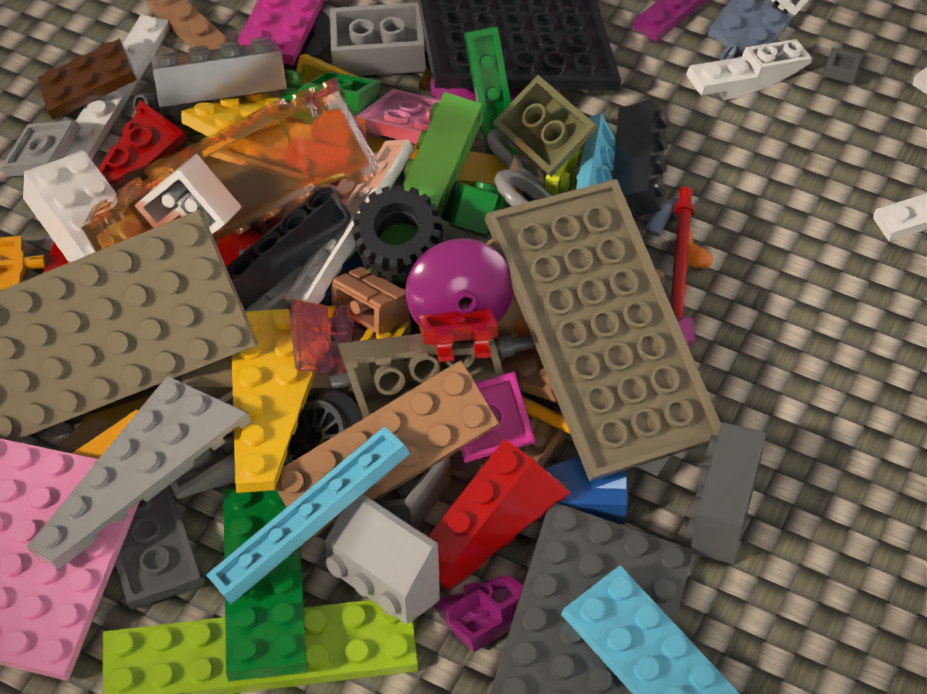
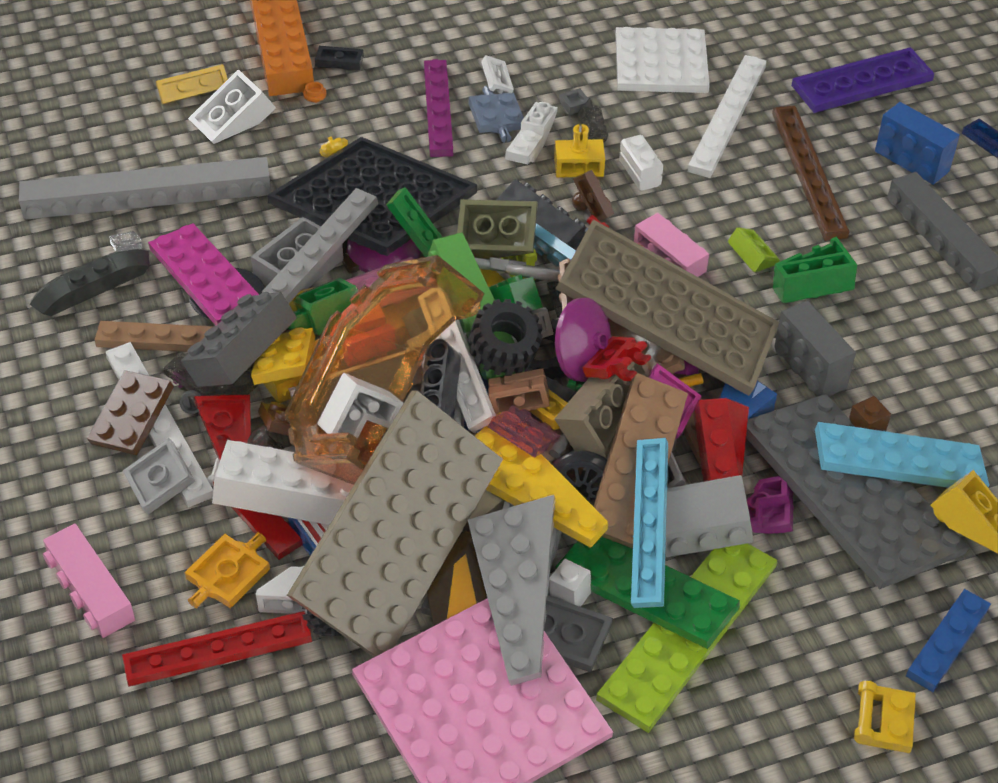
camera: 50 degrees left, 5 degrees down
none -> light grey plate [262,188,378,304]
none -> white brick [549,559,591,607]
none -> yellow brick [554,124,605,178]
none -> reddish brown plate [572,170,615,221]
none -> clear smoke hinge [579,98,608,143]
none -> white brick [619,135,663,191]
none -> bright pink brick [634,213,709,277]
none -> lime slope [728,227,780,272]
none -> green wedge [773,236,857,303]
none -> reddish brown brick [849,396,891,432]

